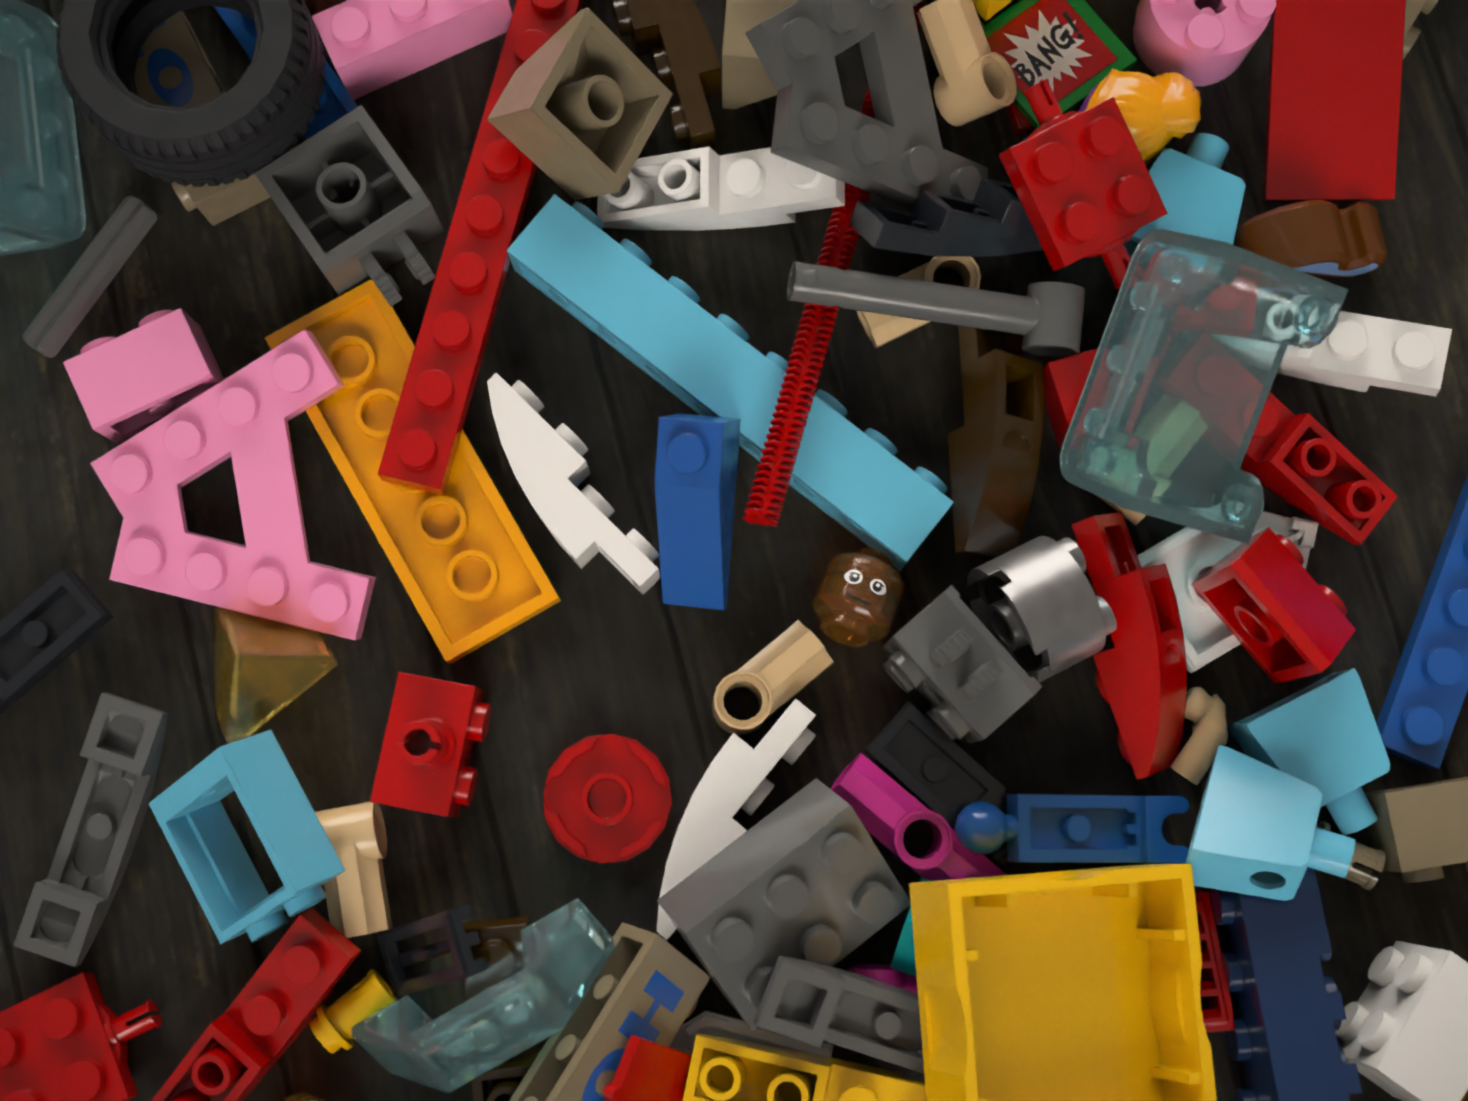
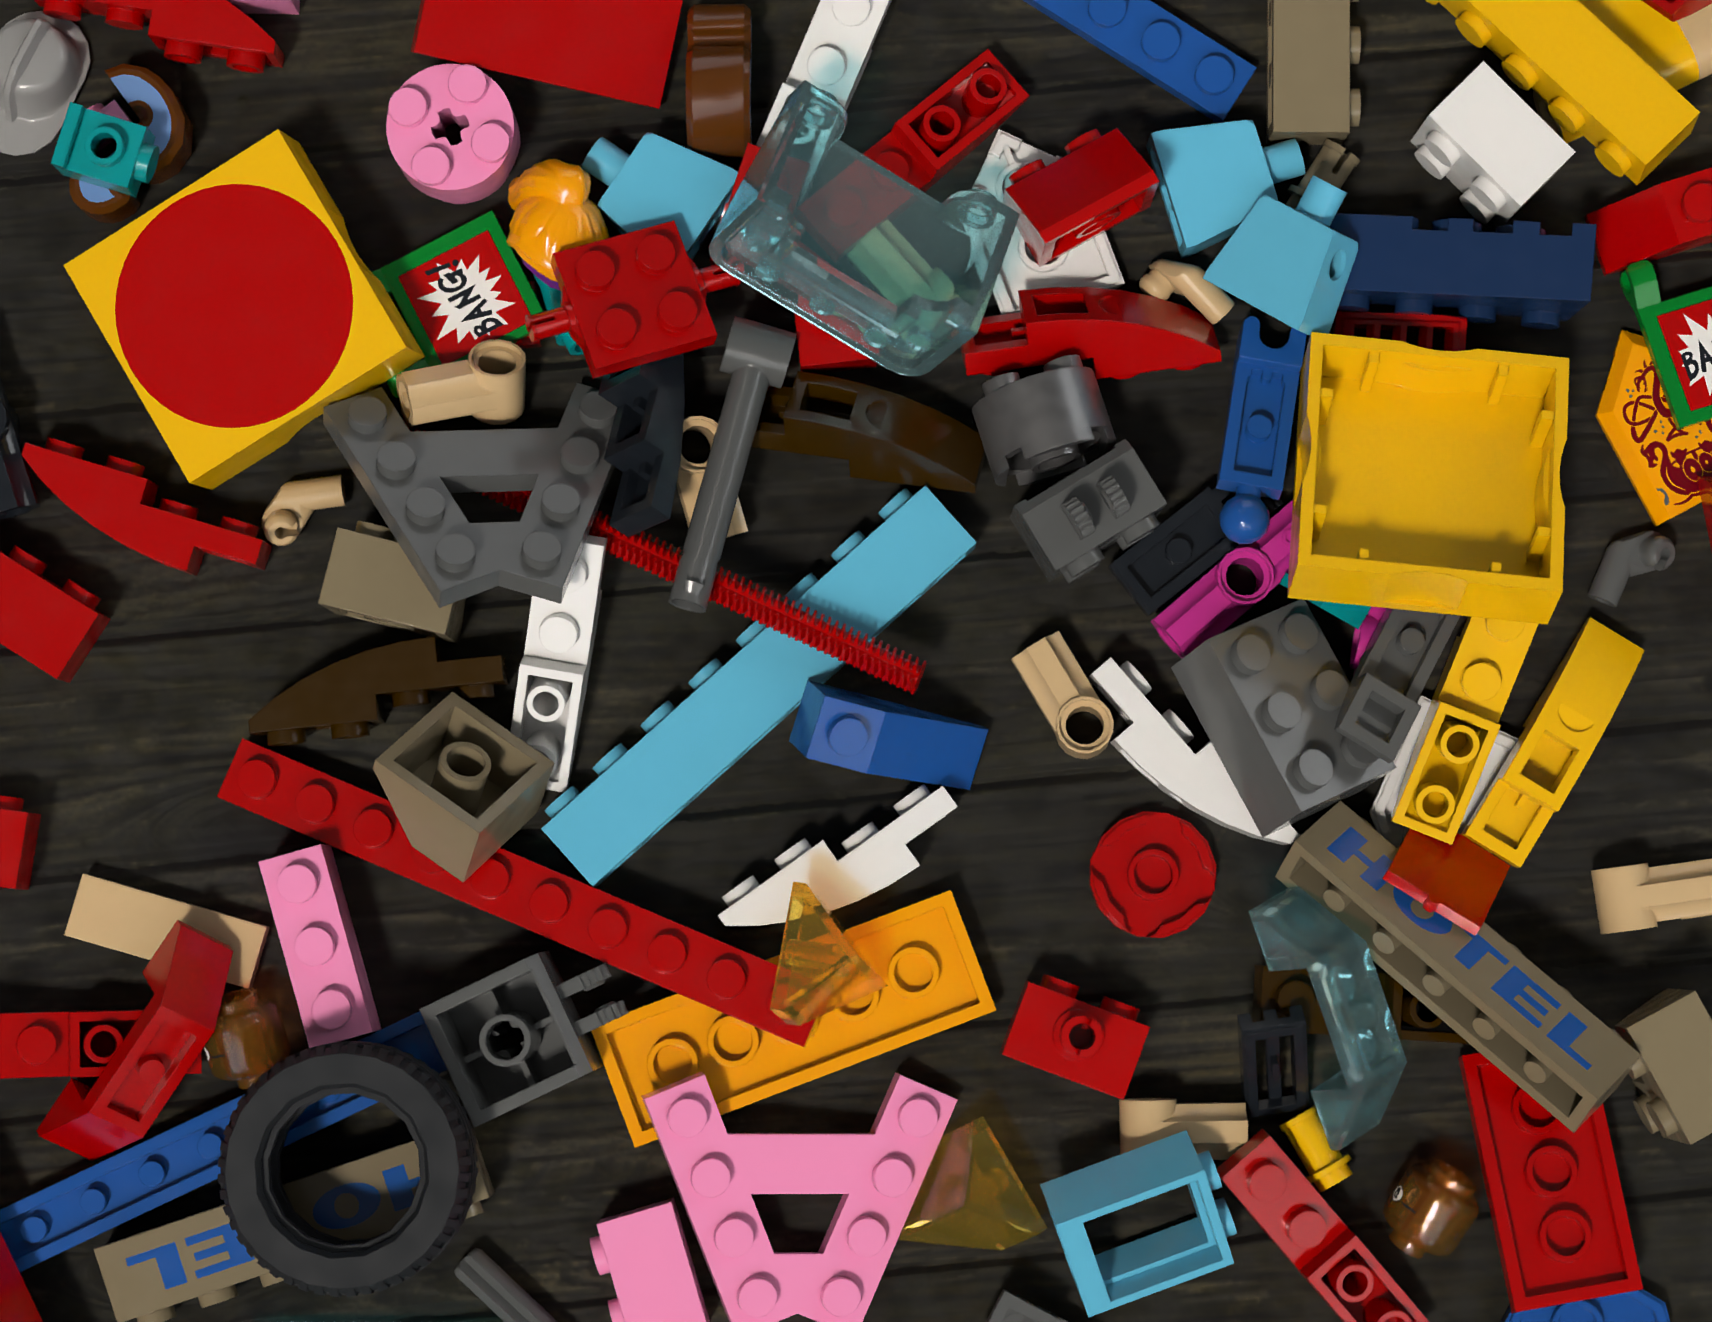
camera: 80 degrees left, 5 degrees up
clear orange head [812,548,905,648] -> none
none -> clear yellow slope [770,882,888,1026]

